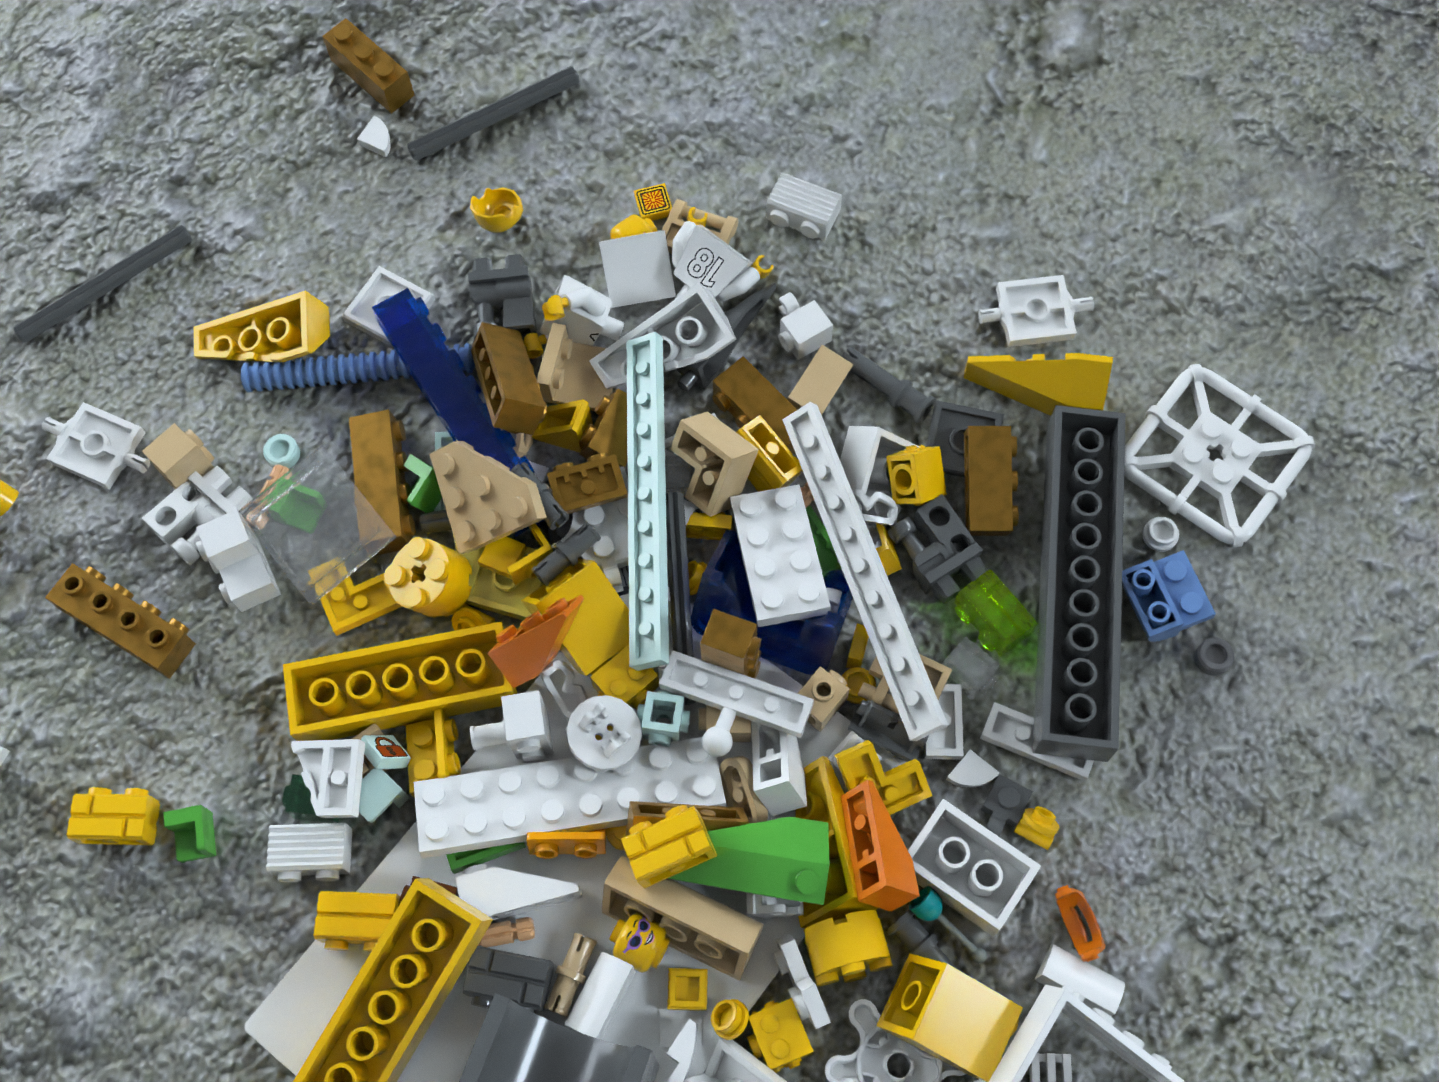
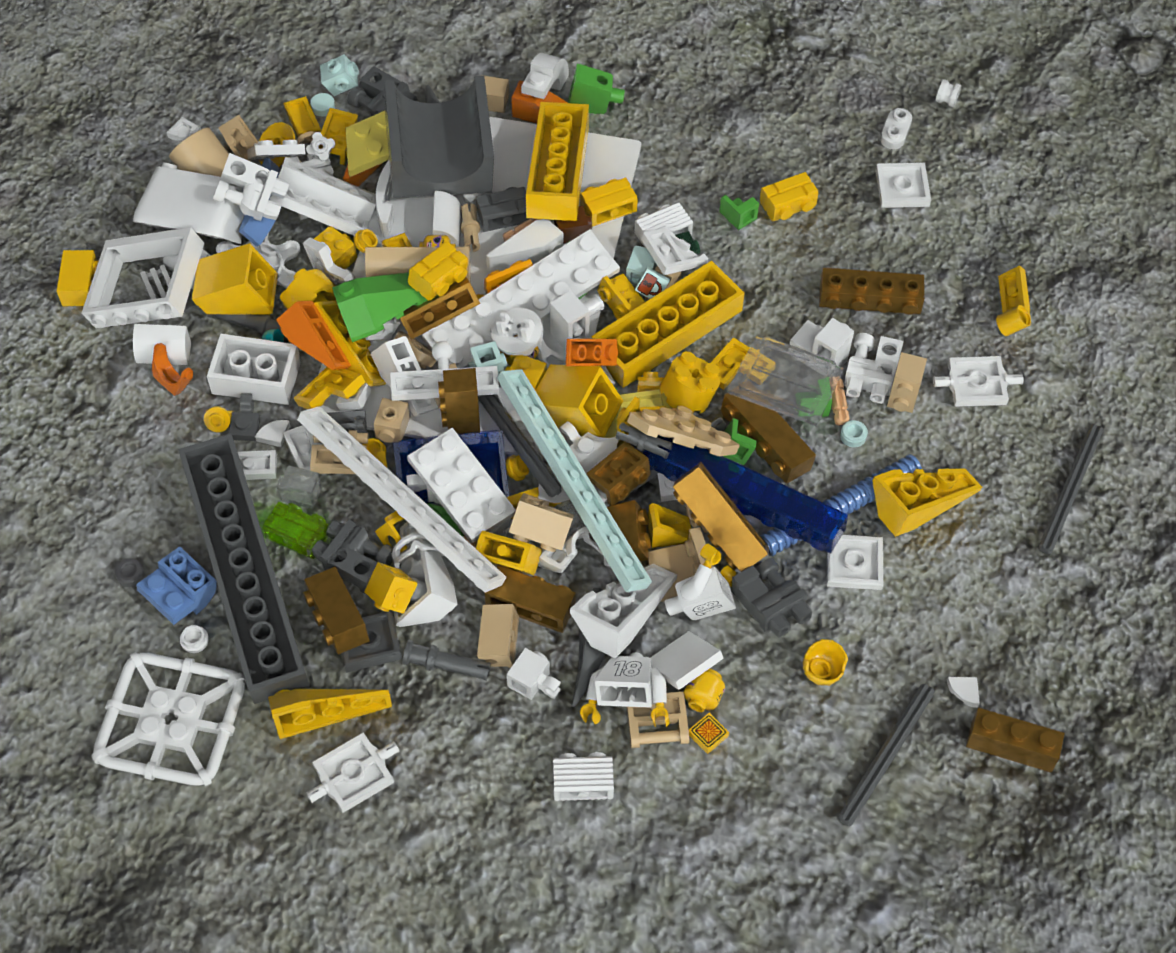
camera: 150 degrees right, 10 degrees down
dark grey pin [531,522,601,586] -> none

